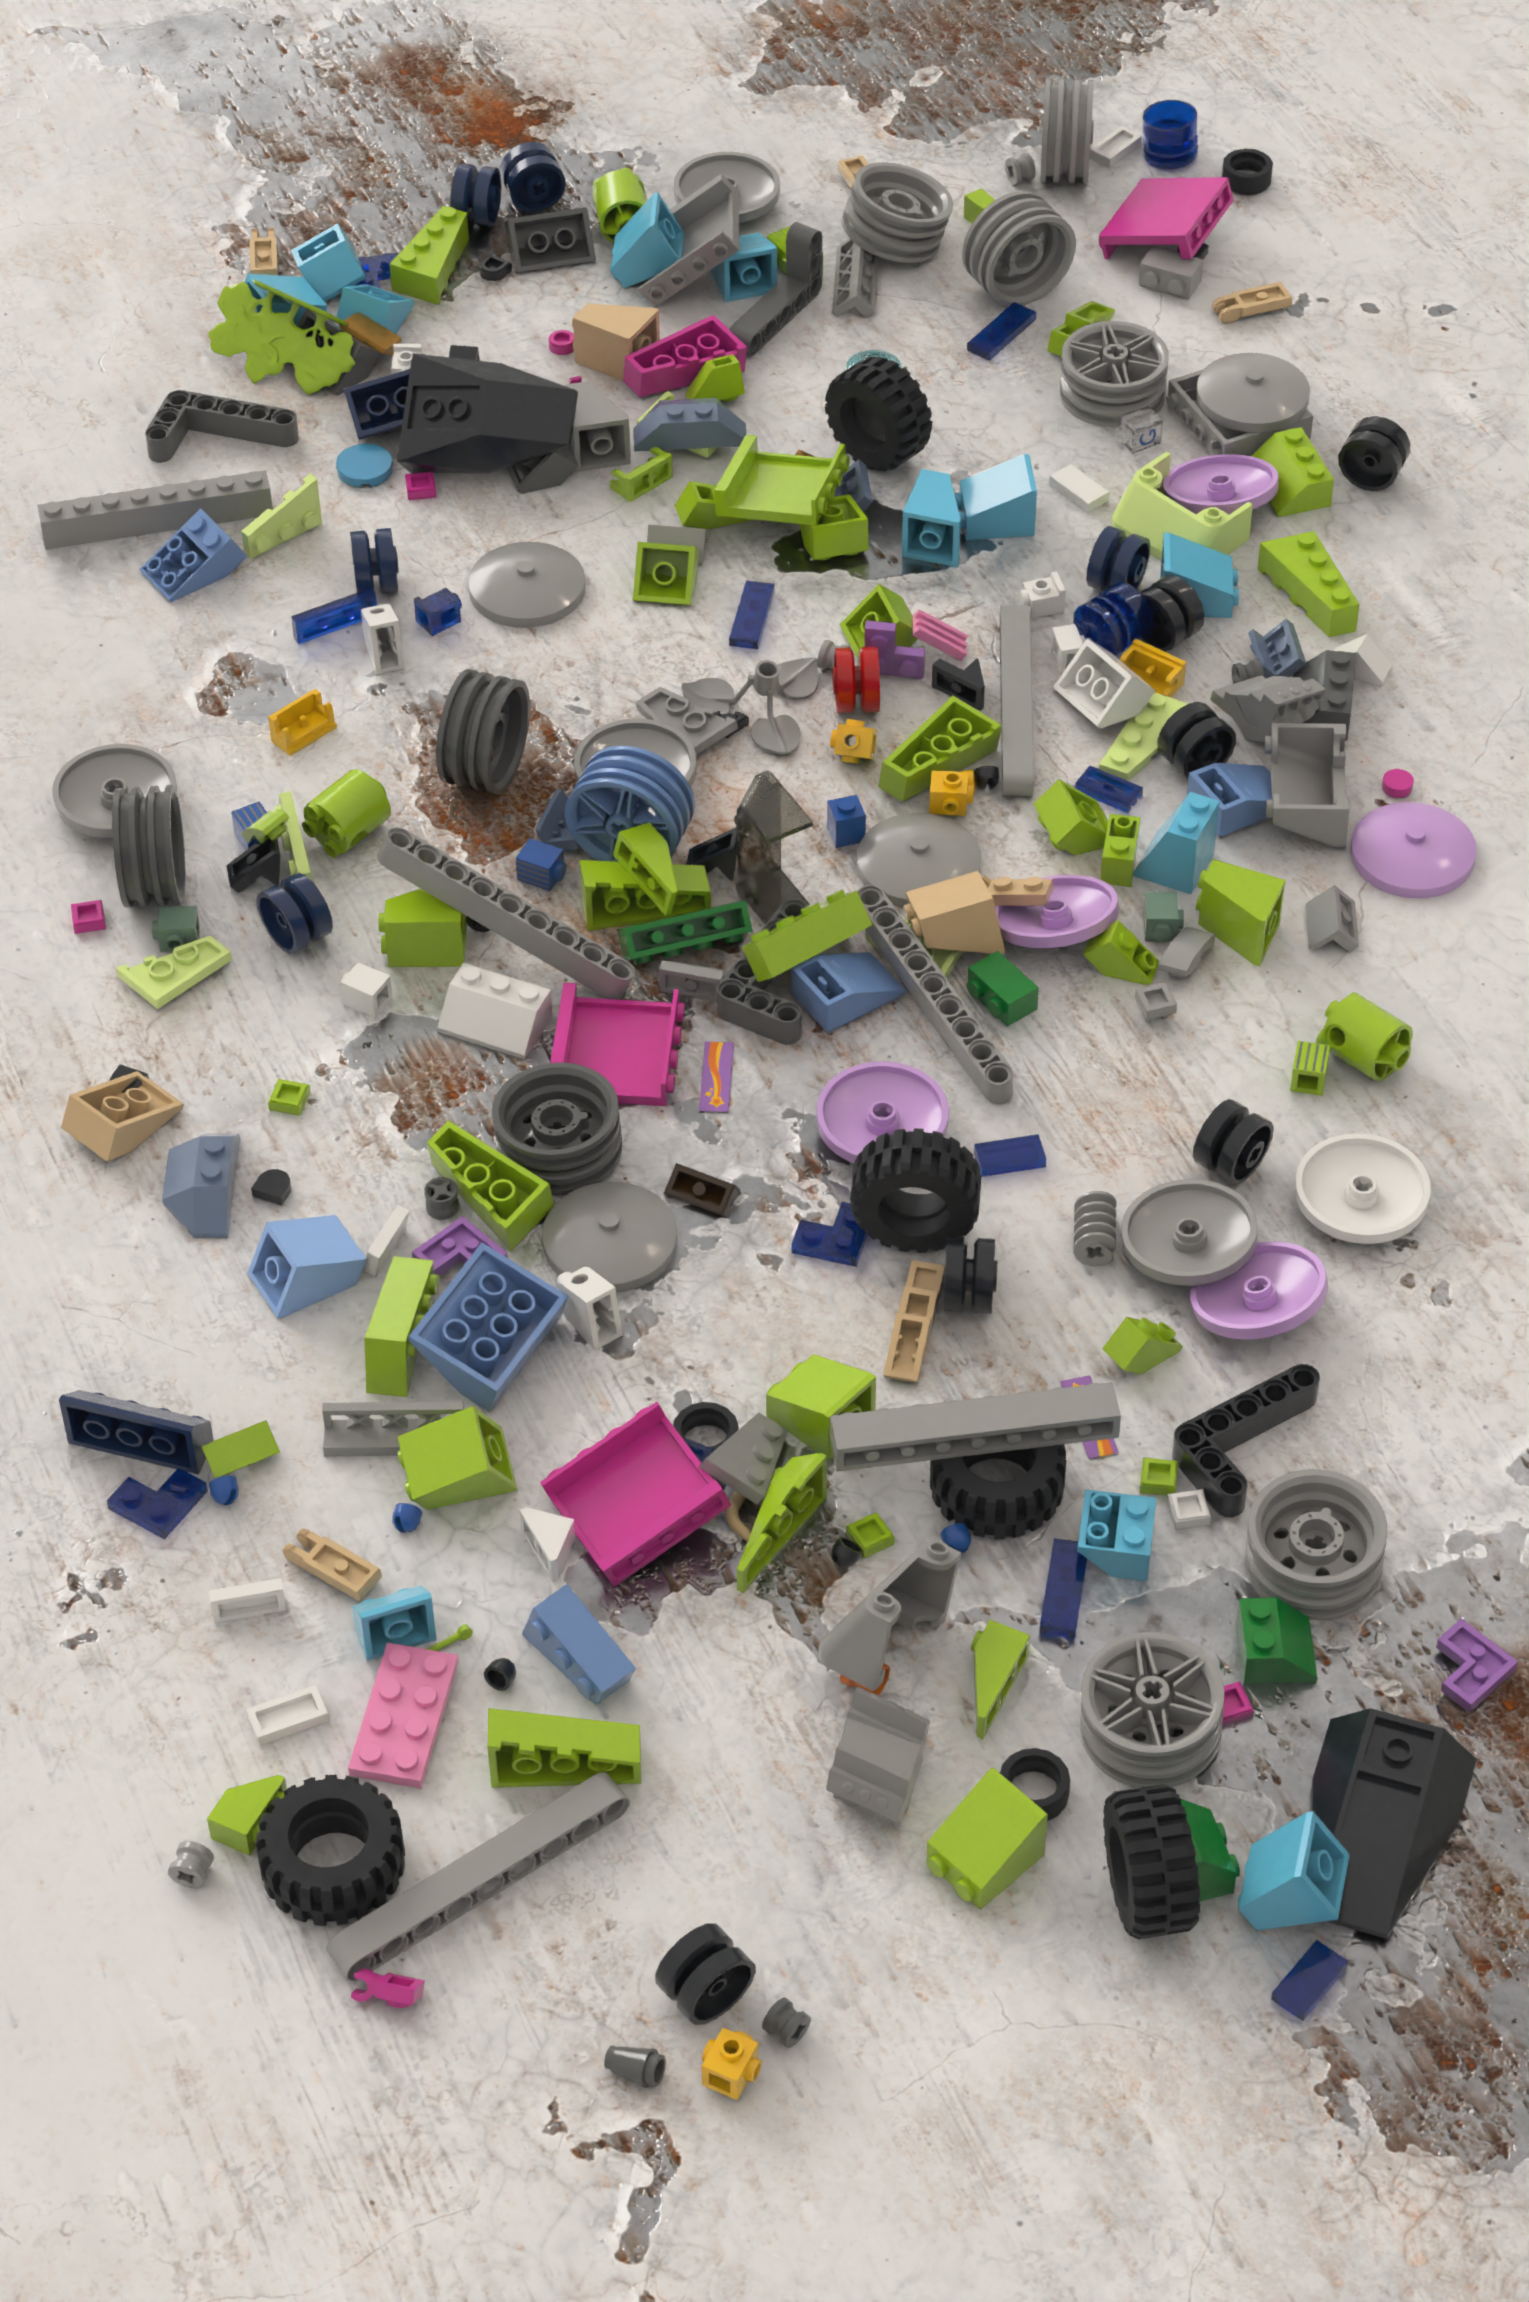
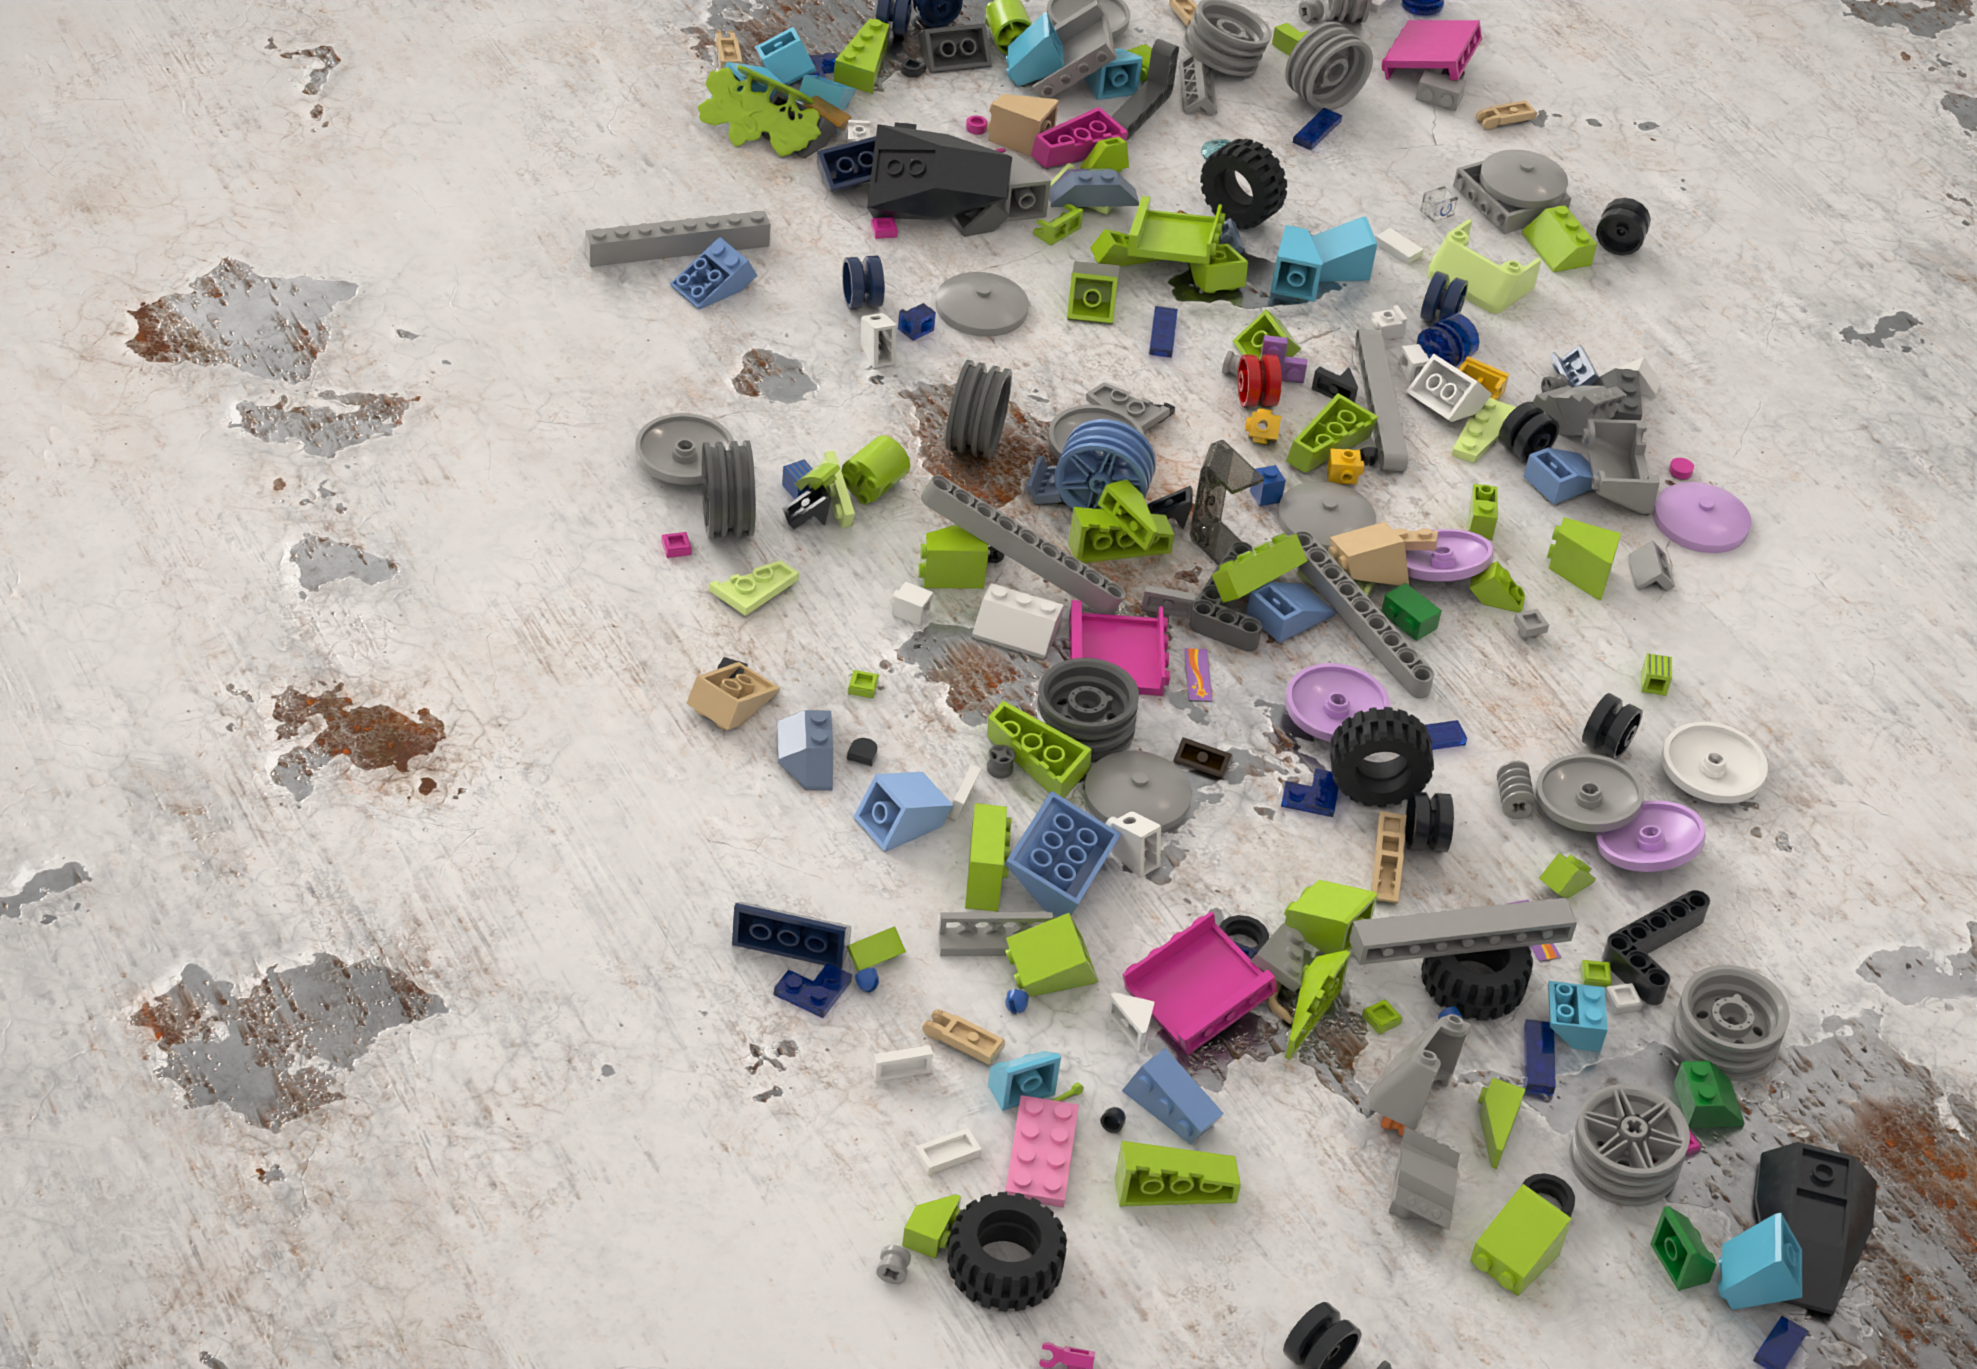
camera: 10 degrees left, 5 degrees down
dark grey beam [145,390,299,463] -> none
sand green brick [152,906,200,952] -> none
yellowish green wing [241,473,322,559] -> none
dark blue wheel [256,872,333,954] -> none
yellow hinge [268,689,337,756] -> none
clear blue tile [291,587,377,644] -> none
light grey beam [326,1772,630,1981] -> none
dark azure tile [336,444,393,487] -> none
medium lavender plate [412,1216,508,1276] -> none
blue brick [516,838,567,891] -> none
green brick [617,900,753,965] -> none
light grey plant [681,657,818,755] -> none
black hinge [831,1537,863,1568] -> none
bright pink tile [913,609,967,661] -> none
lime slope [1033,779,1108,855] -> none
lime slope [1047,301,1115,356] -> none
light grey wheel [1060,321,1169,428] -> none
clear blue tile [1075,766,1143,813] -> none
black tyre [1103,1784,1200,1939] -> none
black wheel [1129,575,1205,652] -> none
medium azure slope [1133,792,1219,895] -> none
sand green brick [1143,892,1184,941] -> none
light grey slope [1157,927,1215,978] -> none
medium azure slope [1160,533,1239,618] -> none
lavender dish [1163,454,1279,515] -> none
black tyre [1222,149,1273,195] -> none
lime wedge [1257,531,1360,637] -> none
lime cylinder [1316,992,1413,1082] -> none
medium lavender plate [1436,1618,1518,1713] -> none

